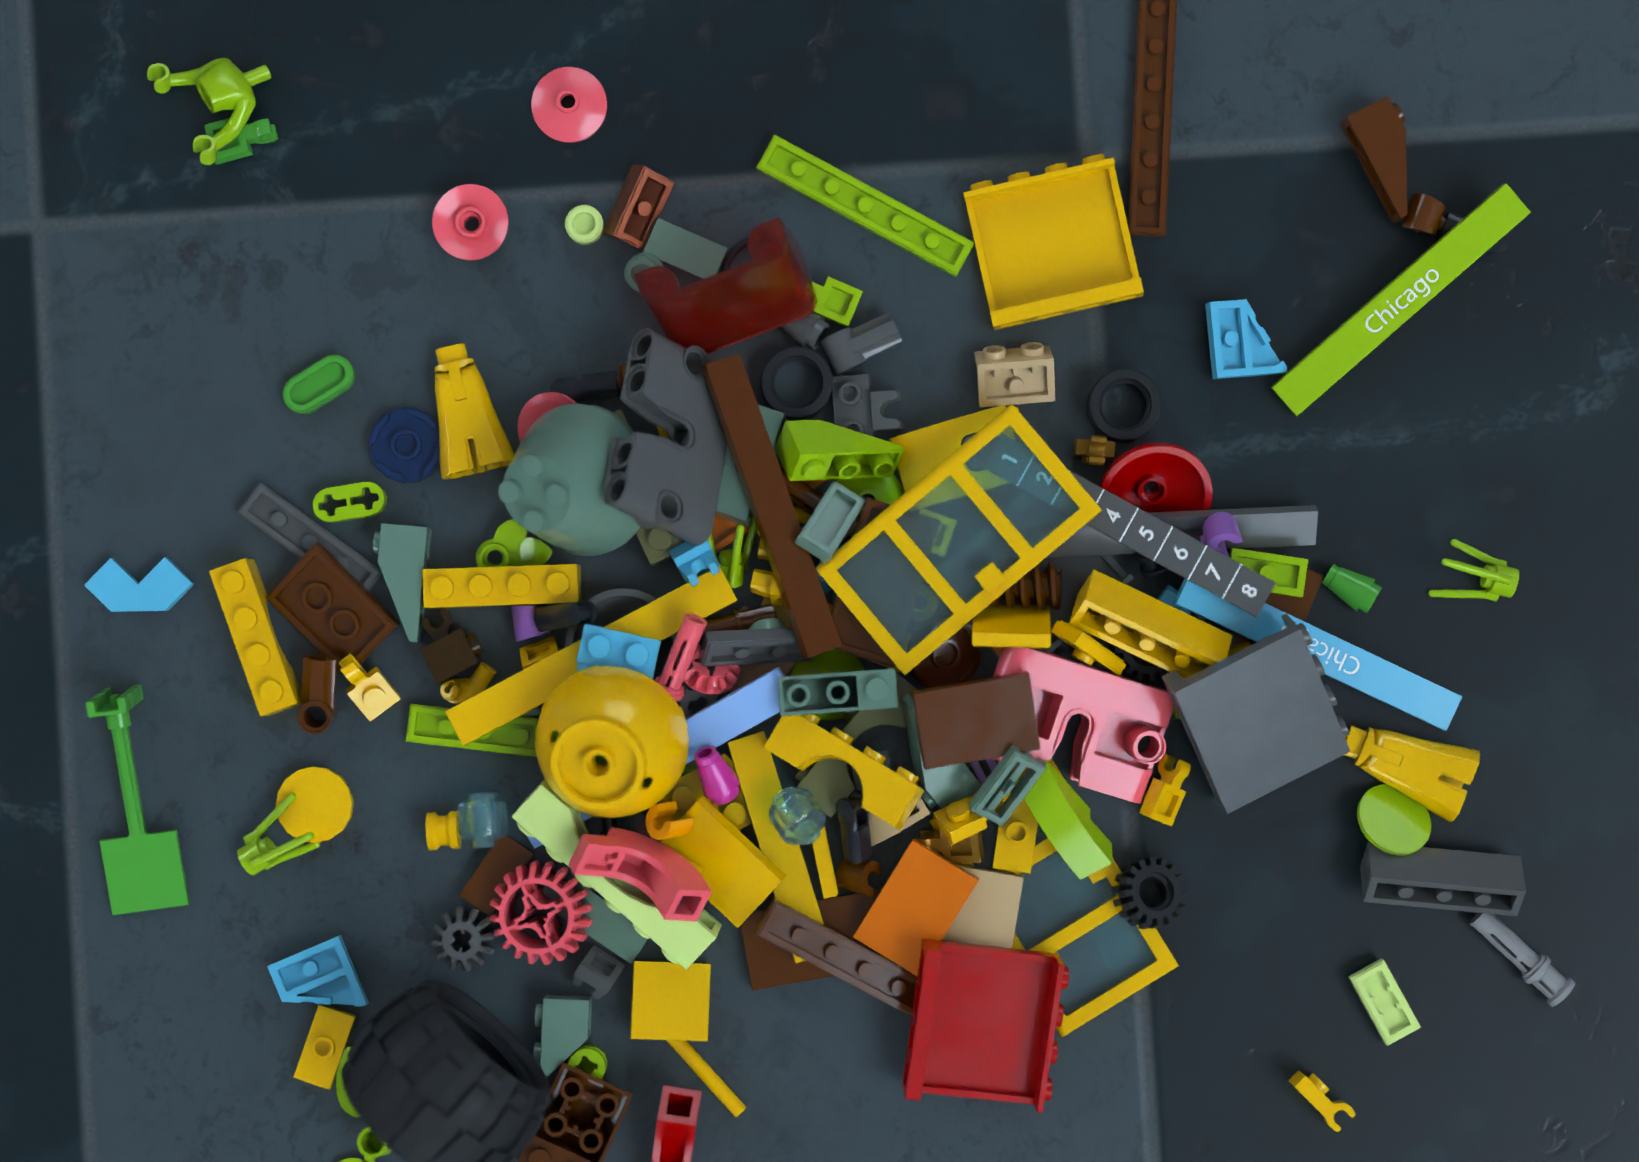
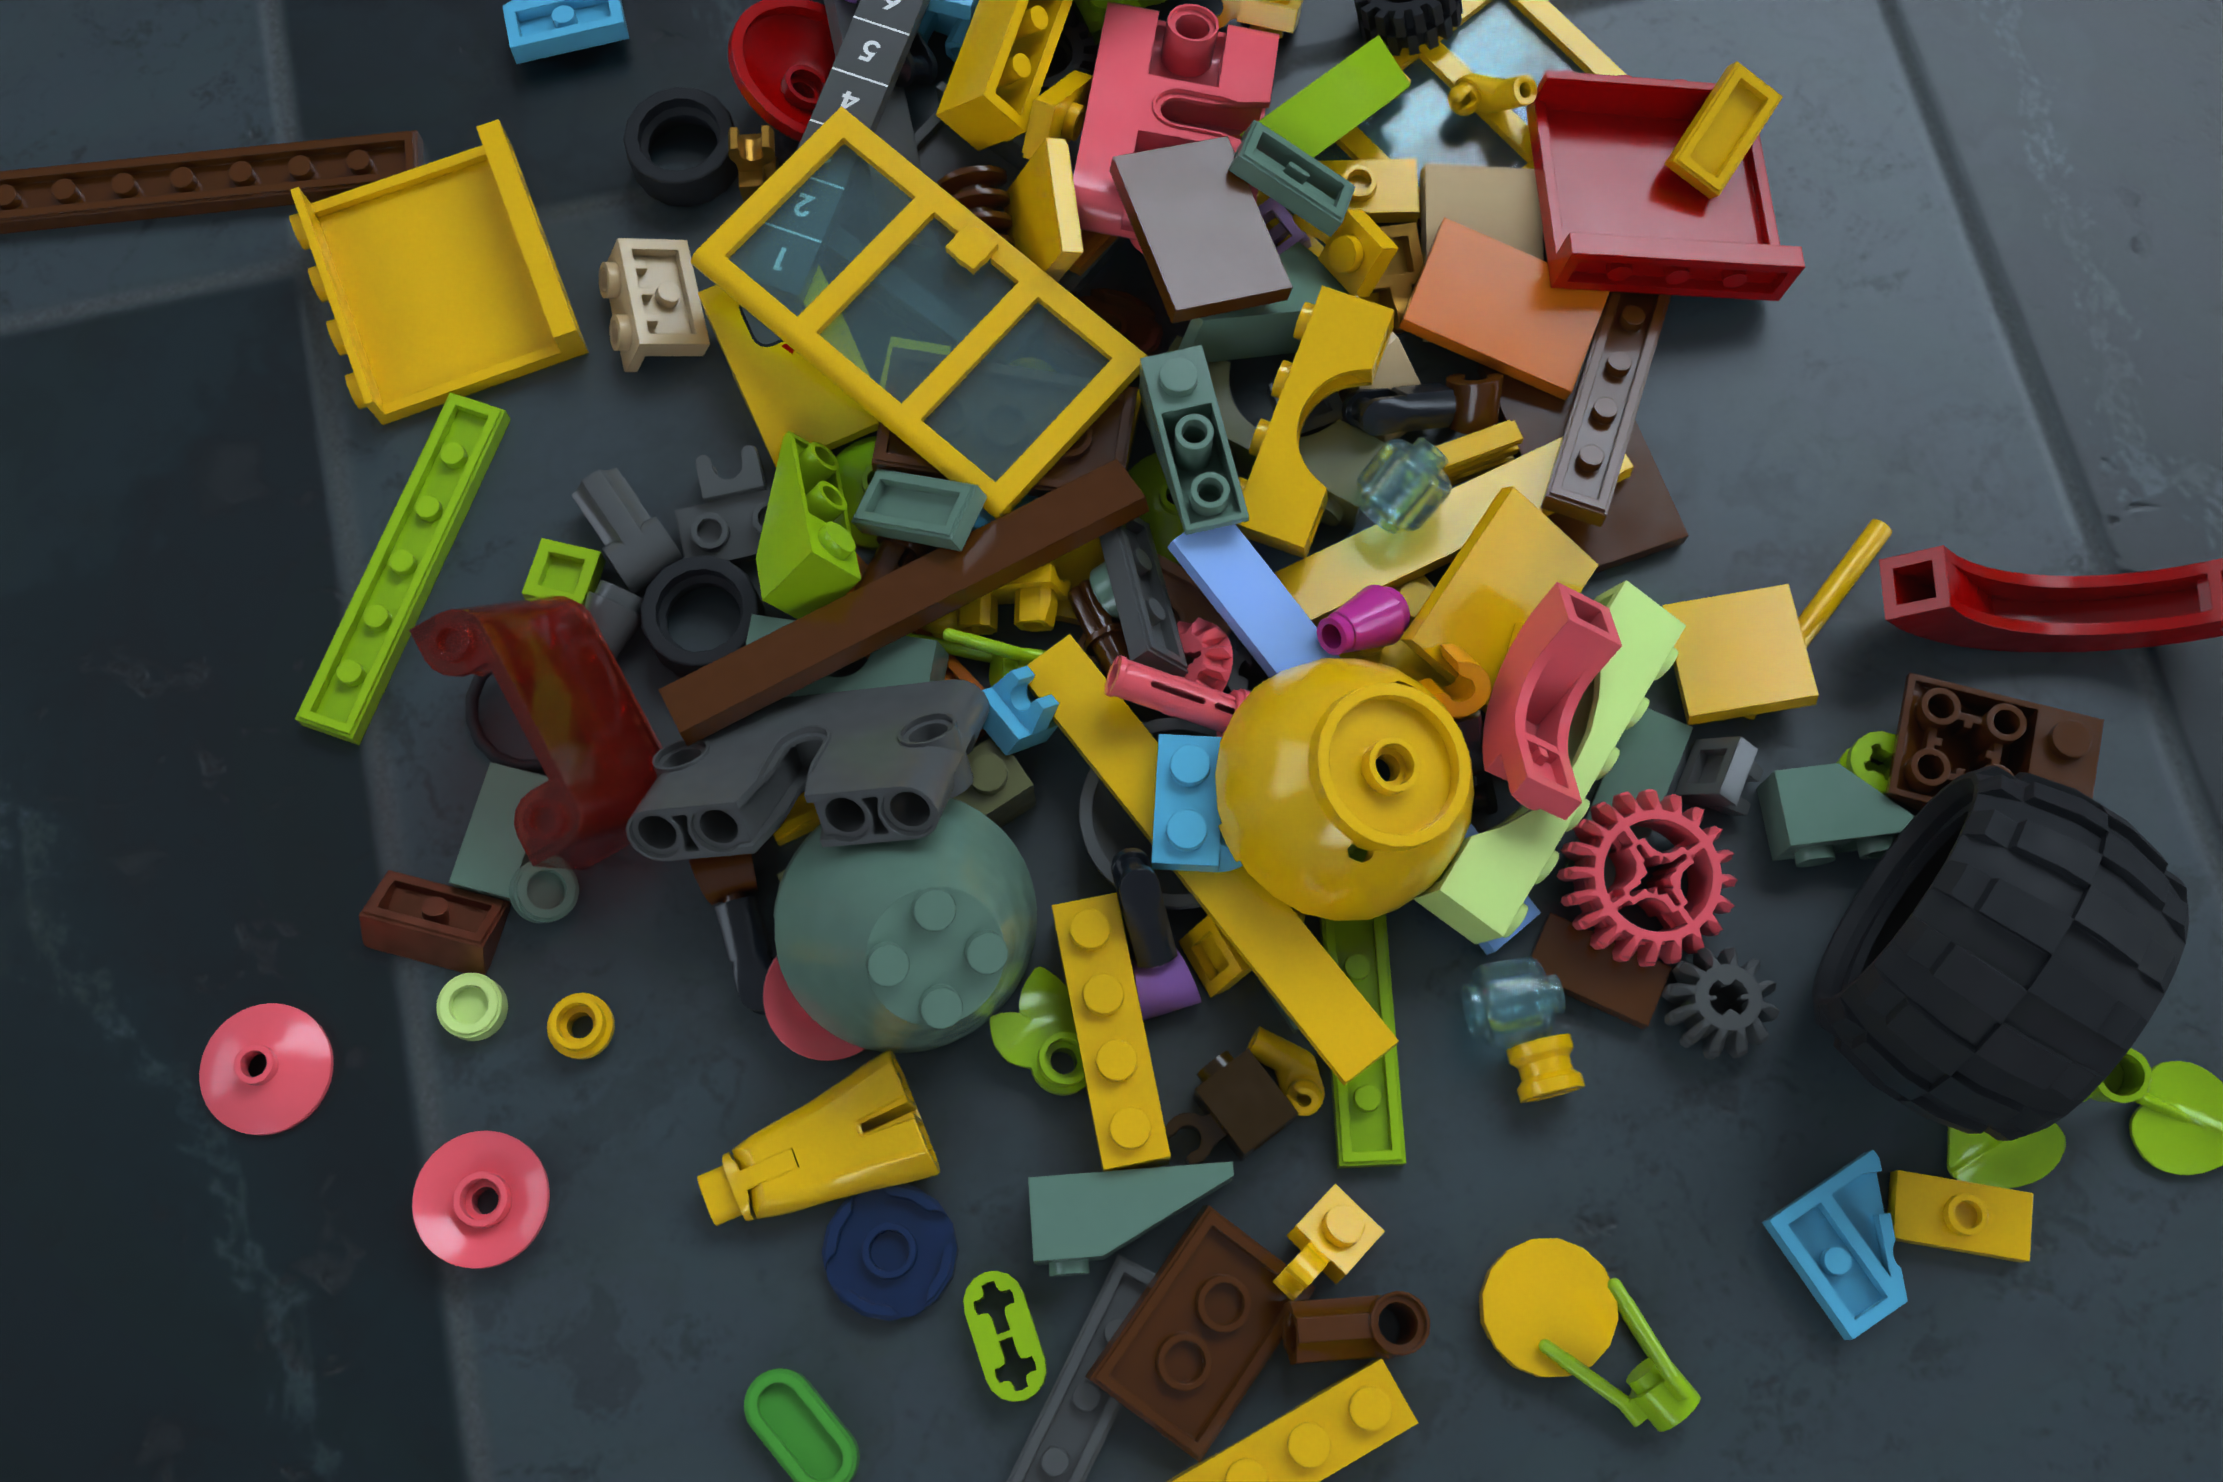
camera: 95 degrees left, 15 degrees down
none -> yellow plate [547,993,615,1060]
none -> yellow arm [1447,73,1537,116]
none -> yellow tile [1664,61,1783,199]

